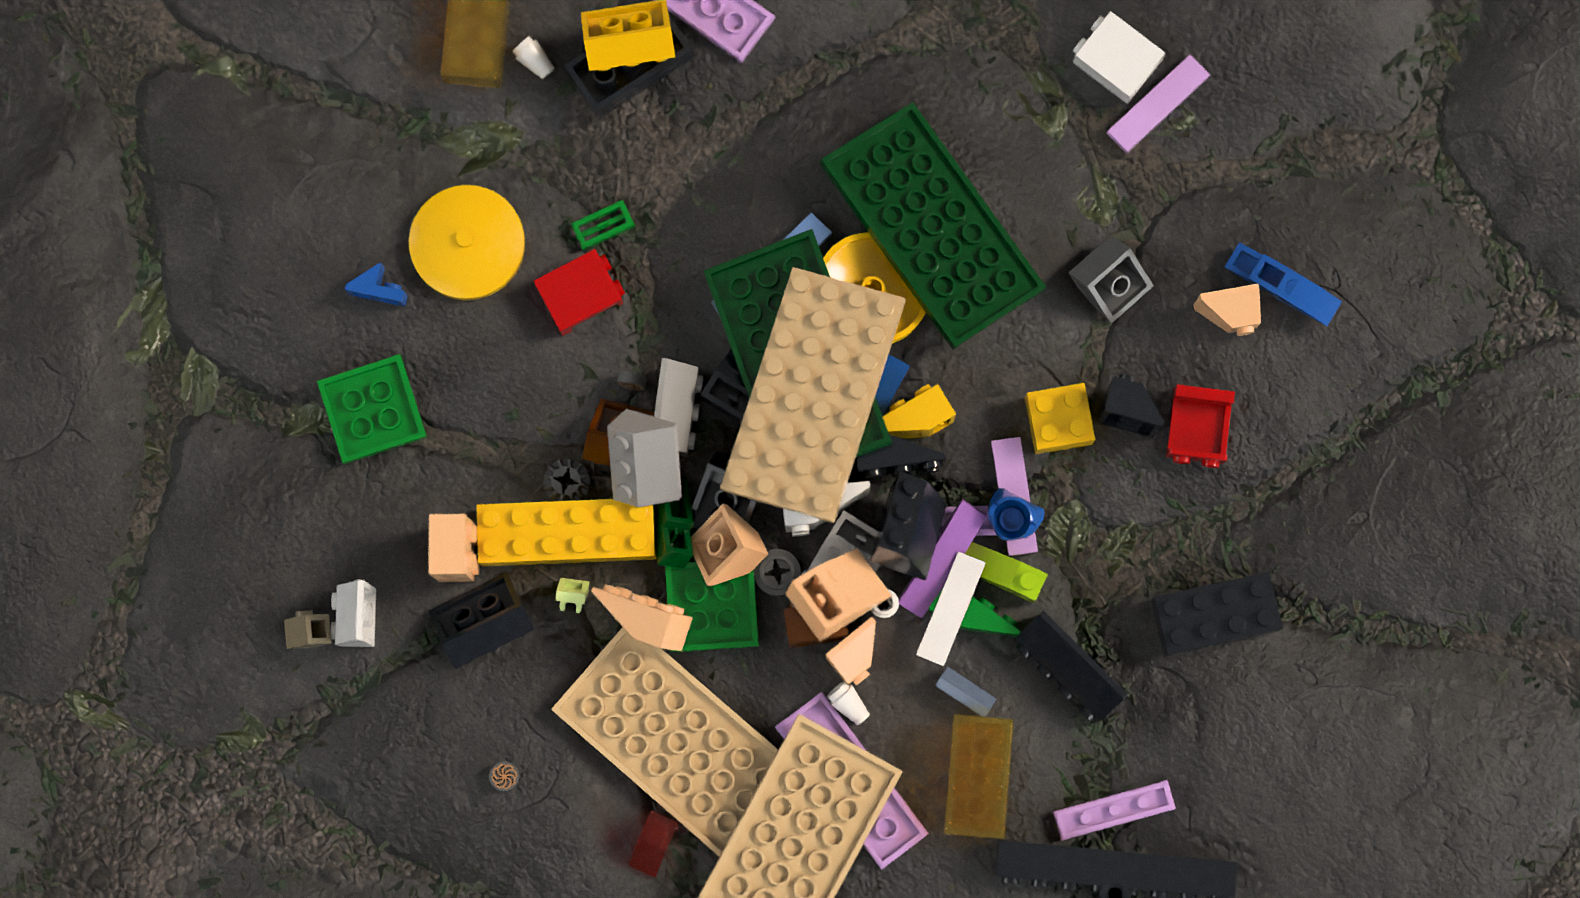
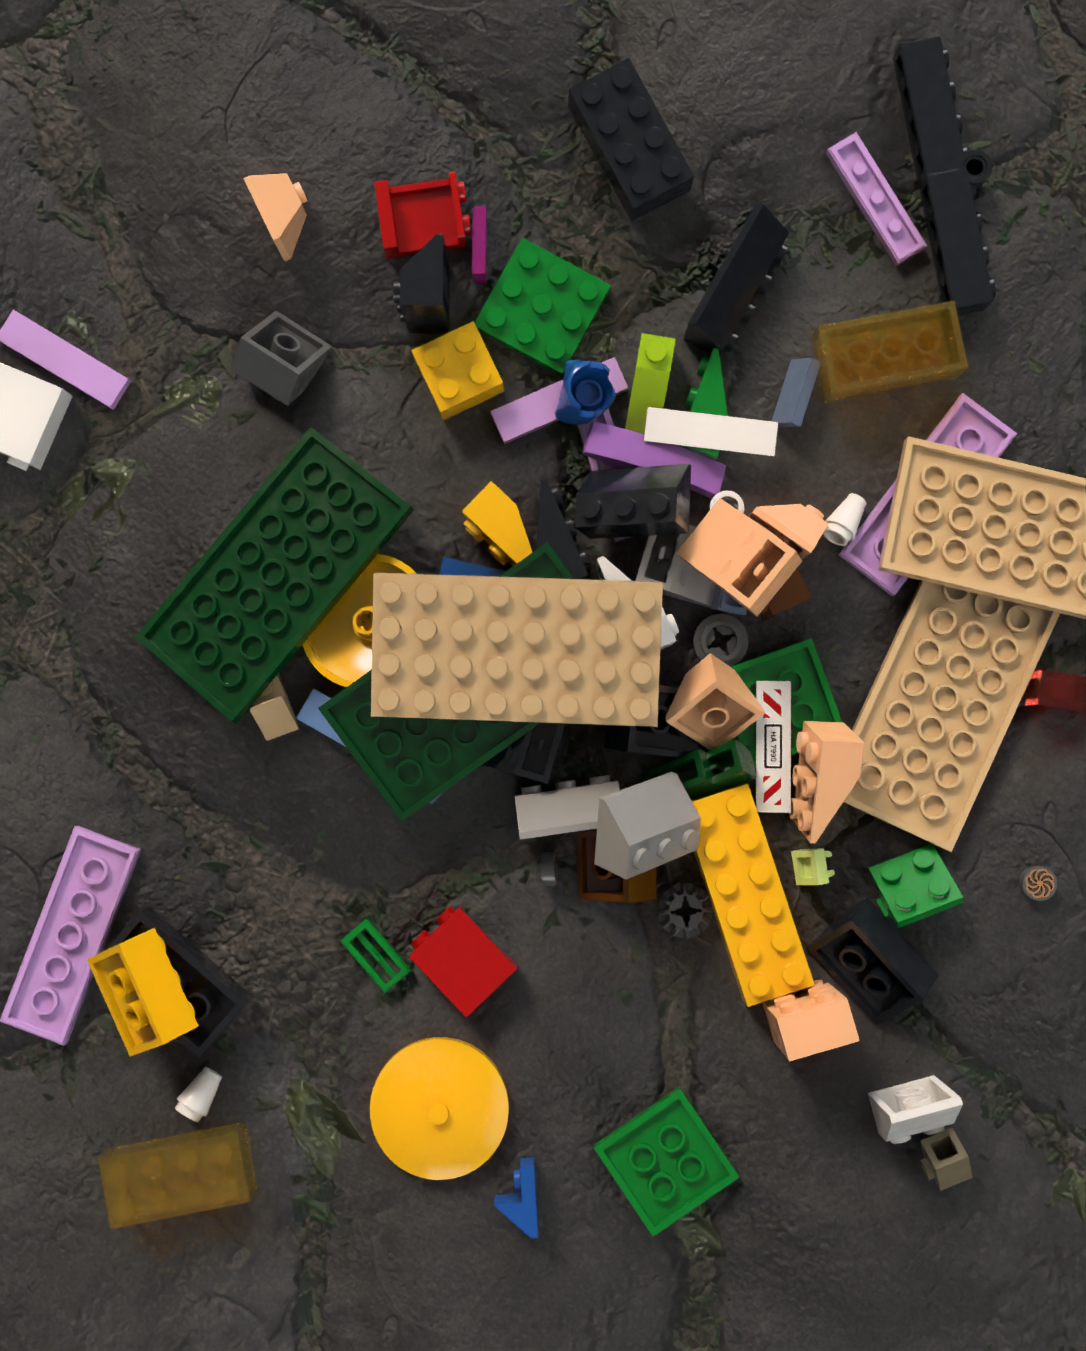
camera: 105 degrees left, 5 degrees up
blue slope [1225,242,1342,327] -> none
none -> tan slope [249,673,300,741]
none -> magenta tile [472,206,488,284]
none -> green plate [475,237,611,376]
none -> white sticker [756,681,791,813]
none -> green piece [868,844,964,928]

